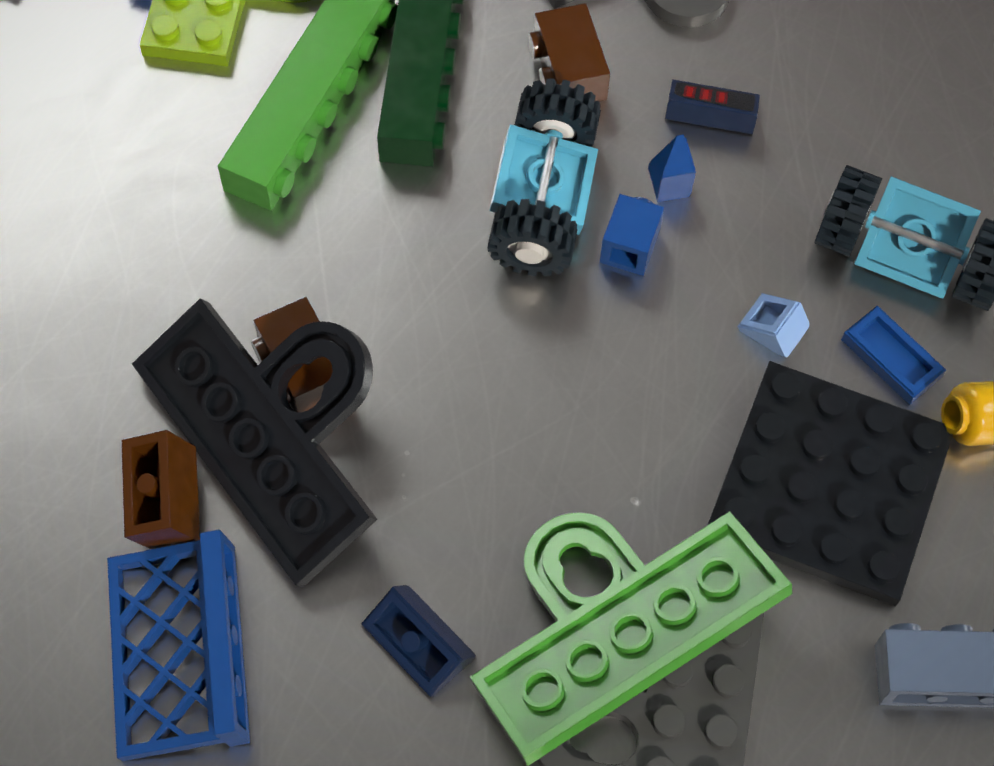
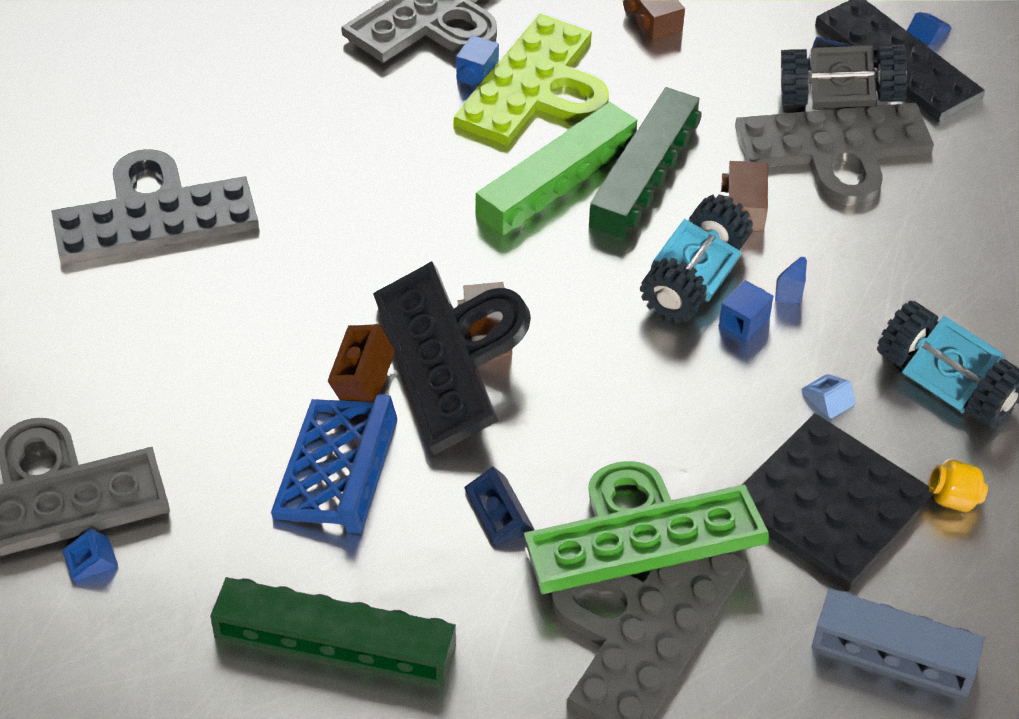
camera: 20 degrees right, 15 degrees down
dark blue slope [665,79,760,135] -> none
blue tile [841,306,946,405] -> none

